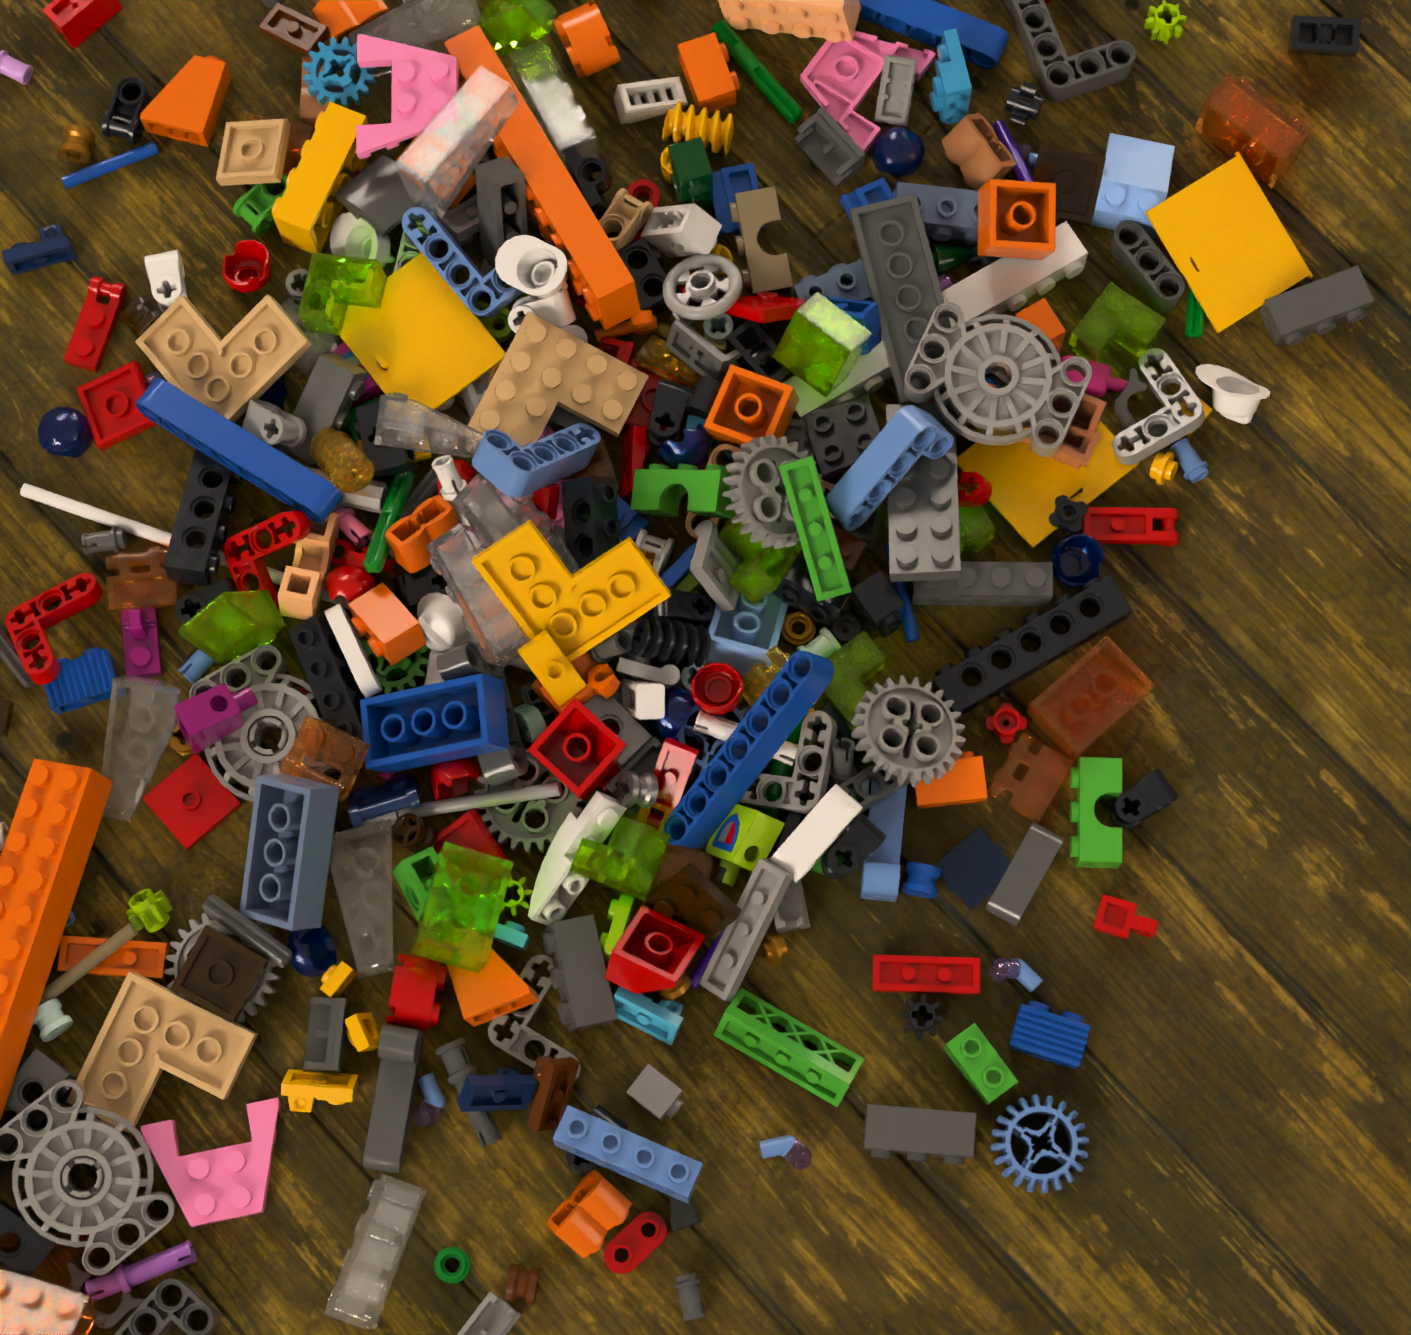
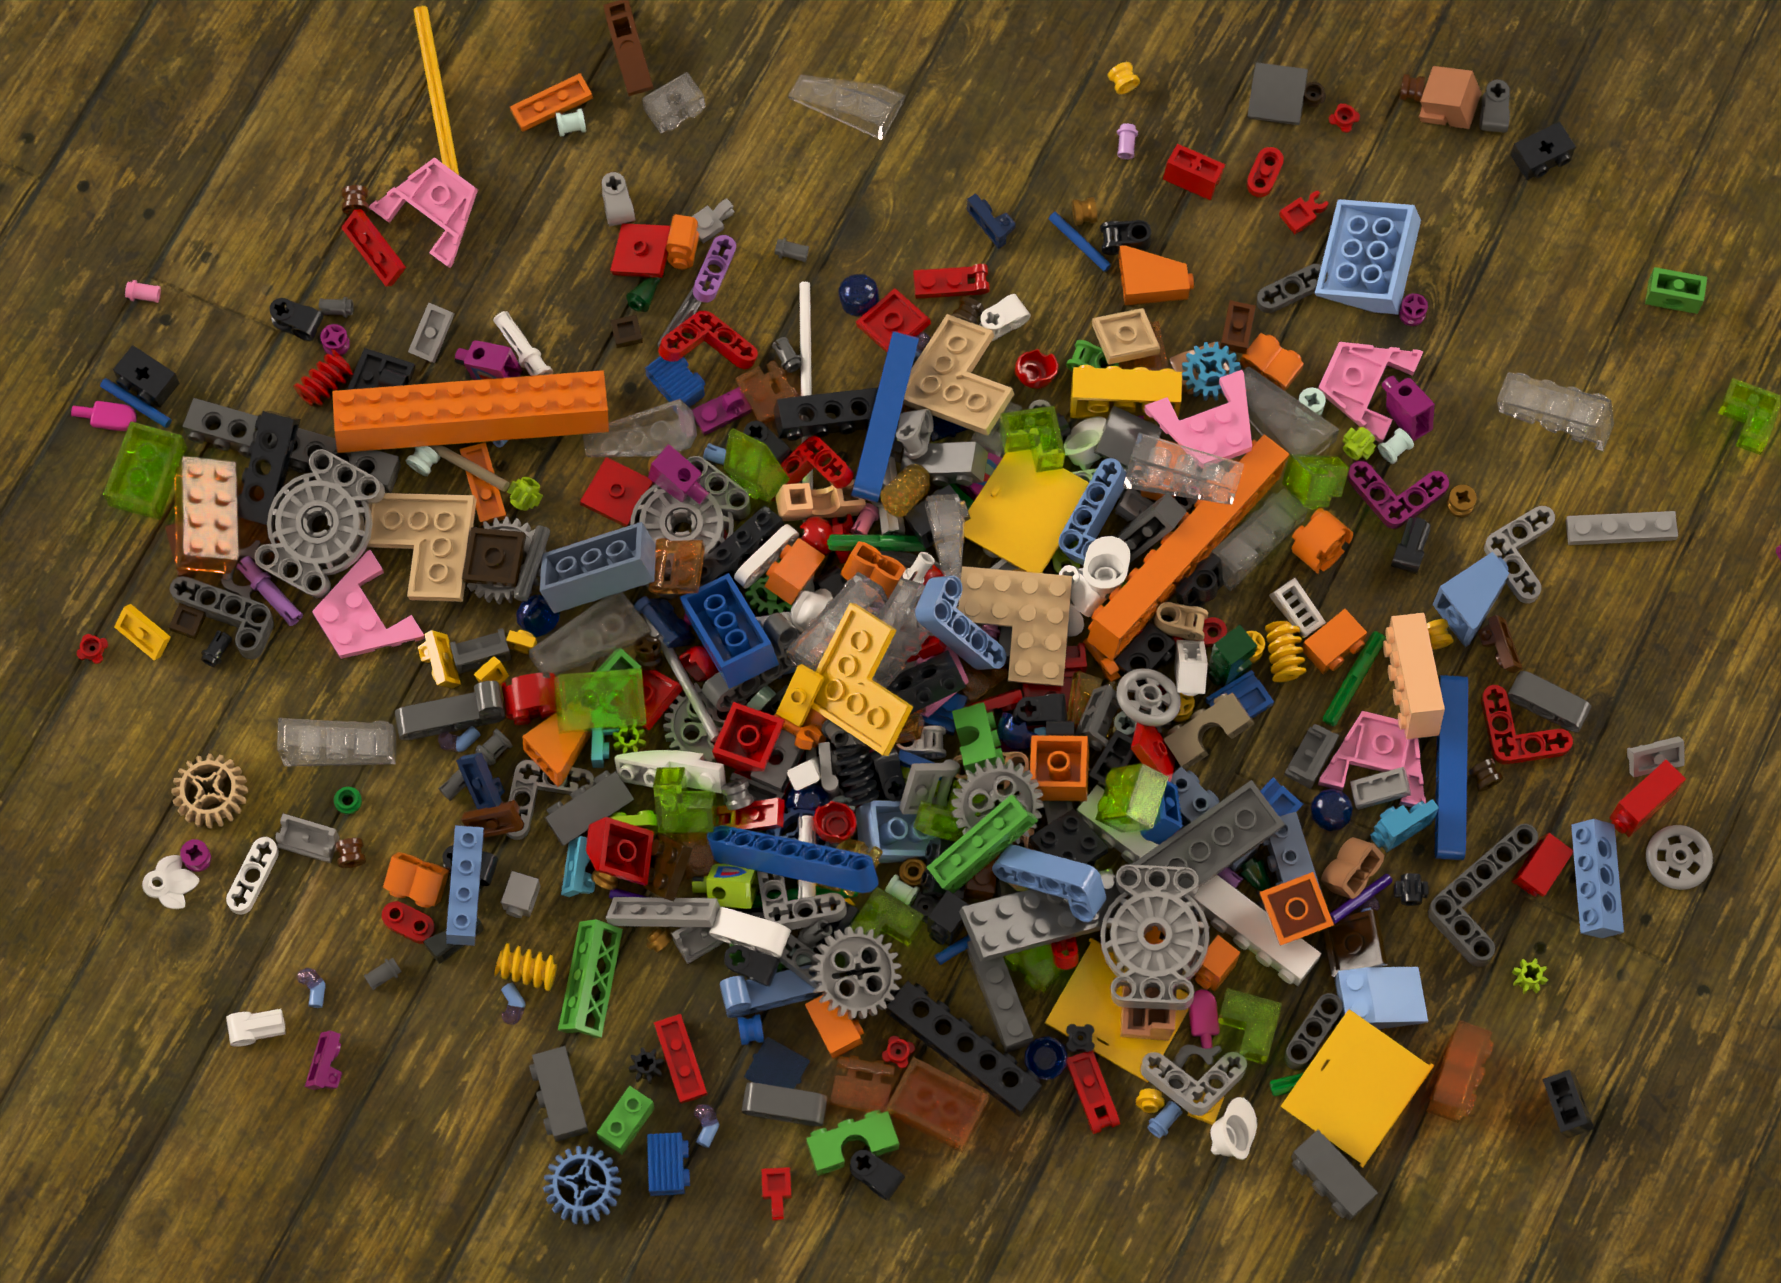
camera: 65 degrees right, 5 degrees down
none -> yellow piece [494,943,557,991]

